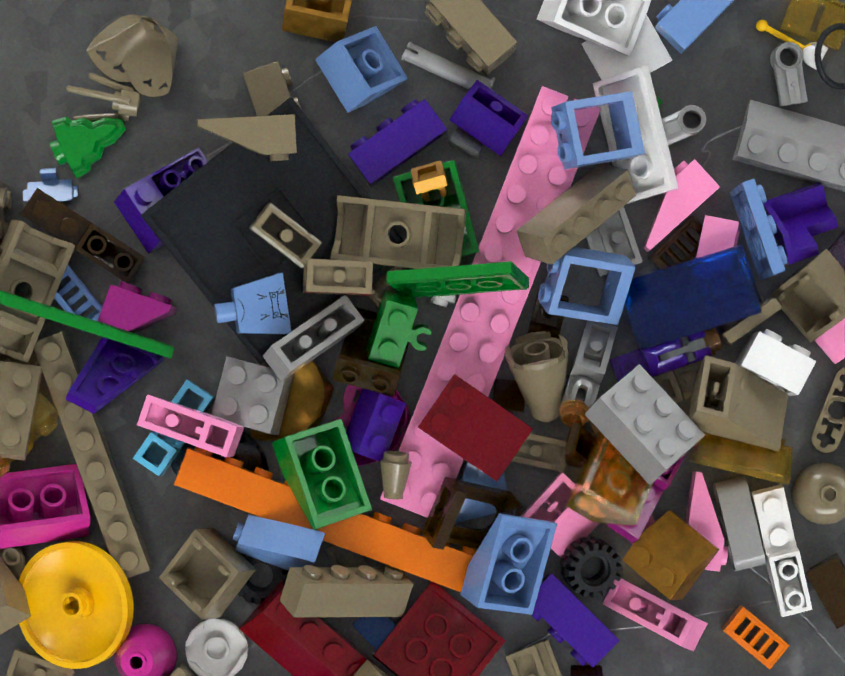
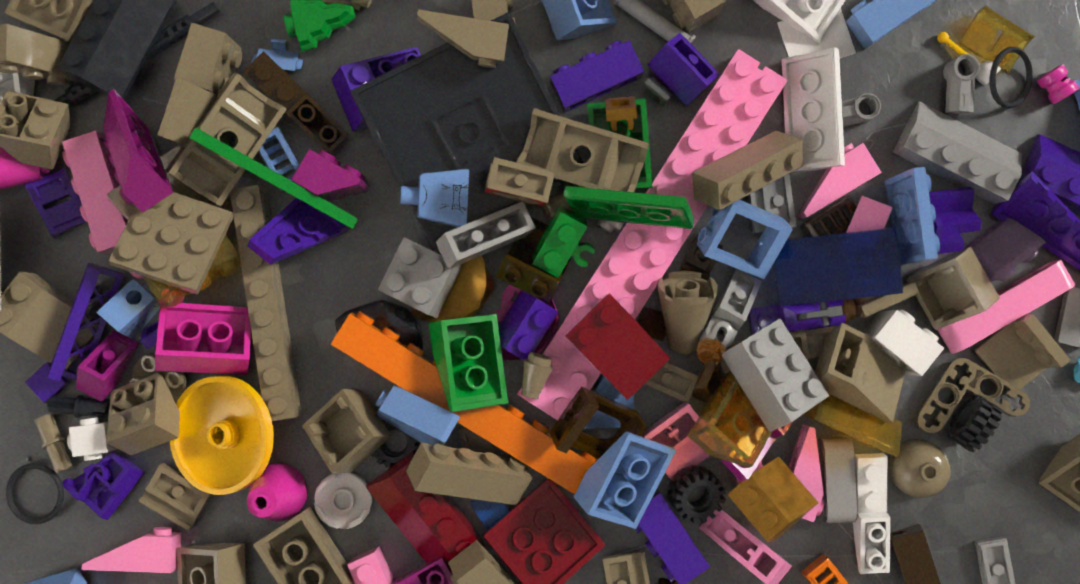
camera: 10 degrees right, 0 degrees up
medium azure arch [133,379,216,476] -> none
bright pink slope [137,395,244,457] -> none
dark tan brick [249,203,322,268] -> none
medium blue window [551,91,645,170] -> none

